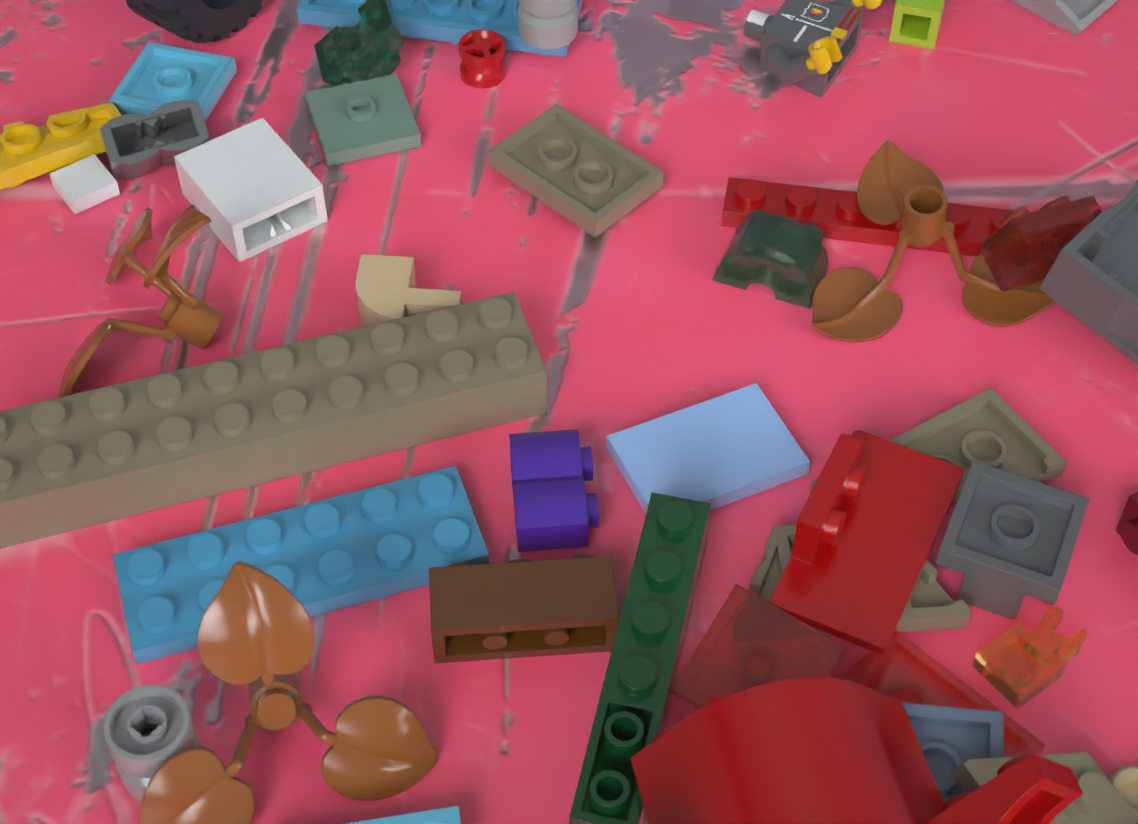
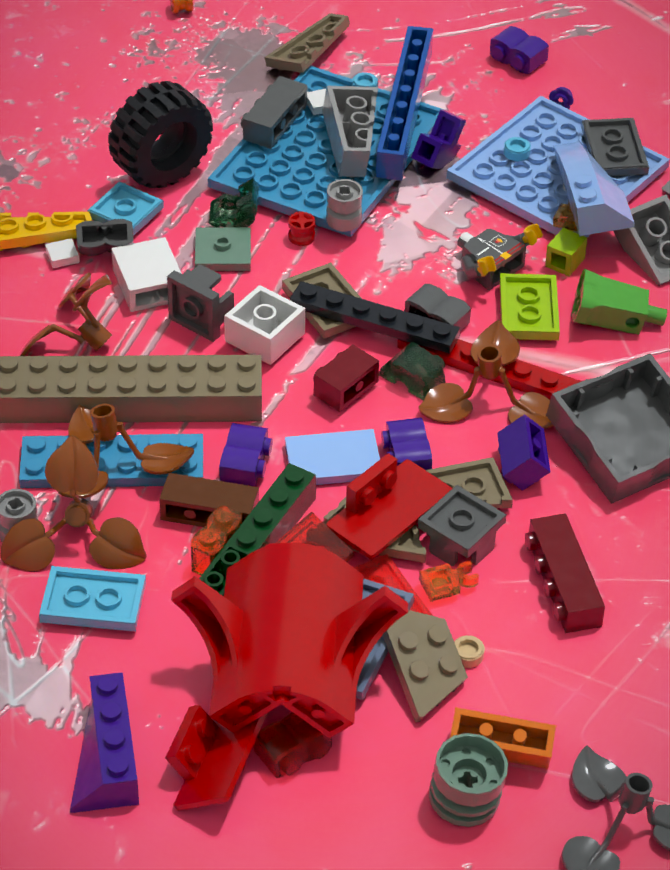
camera: 15 degrees right, 5 degrees down
tan brick [355,254,462,327] -> none
clear red bracket [978,195,1102,292] -> none
none -> dark orange plant [58,404,194,498]
none -> panel [167,265,234,342]
none -> clear orange brick [191,505,242,575]
none -> brick [224,285,305,365]
none -> black plate [290,281,460,354]
none -> dark red brick [313,344,379,412]
none -> dark purple brick [381,418,432,470]
none -> dark grey brick [404,284,471,331]
none -> dark purple brick [497,414,551,490]
none -> lime plate [499,273,560,340]
none -> bright green piece [571,268,667,335]

